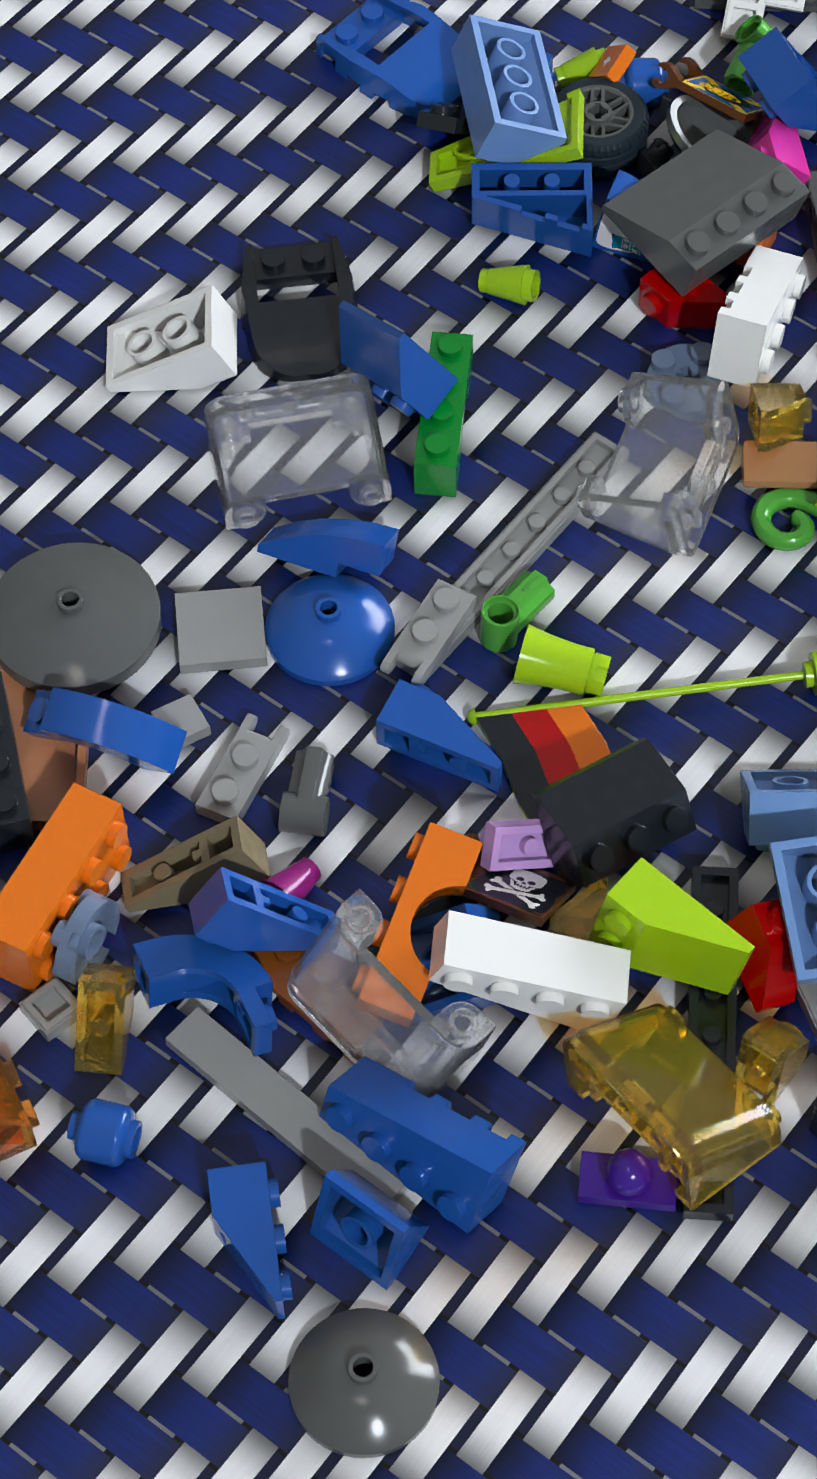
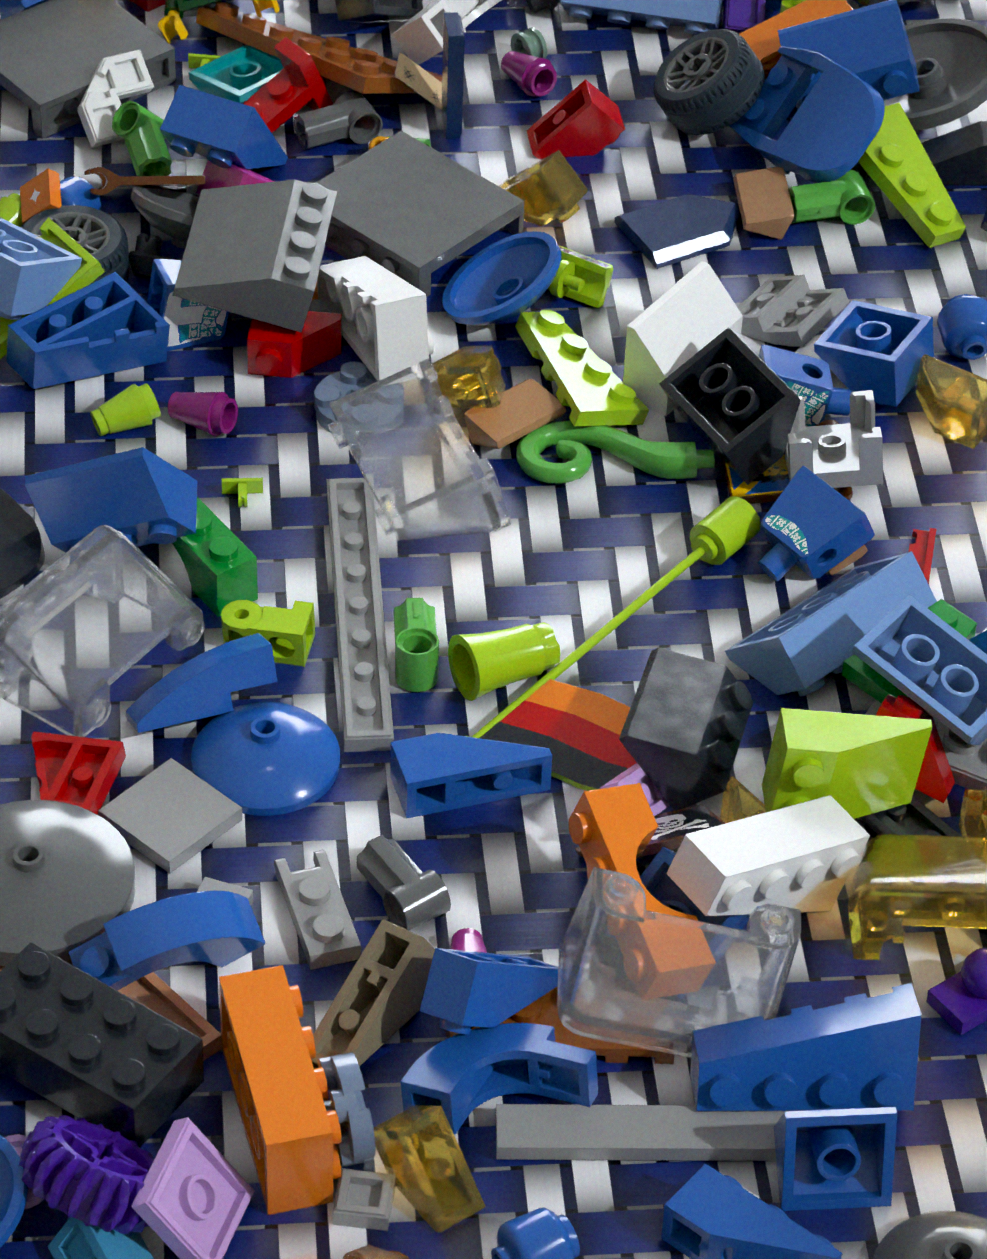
camera: 45 degrees left, 15 degrees down
light grey hinge [380,579,476,685] -> none
none -> red wing [31,731,126,815]
none -> magenta cone [168,392,238,436]
none -> lime piece [221,478,263,507]
none -> lime leg [221,600,315,667]

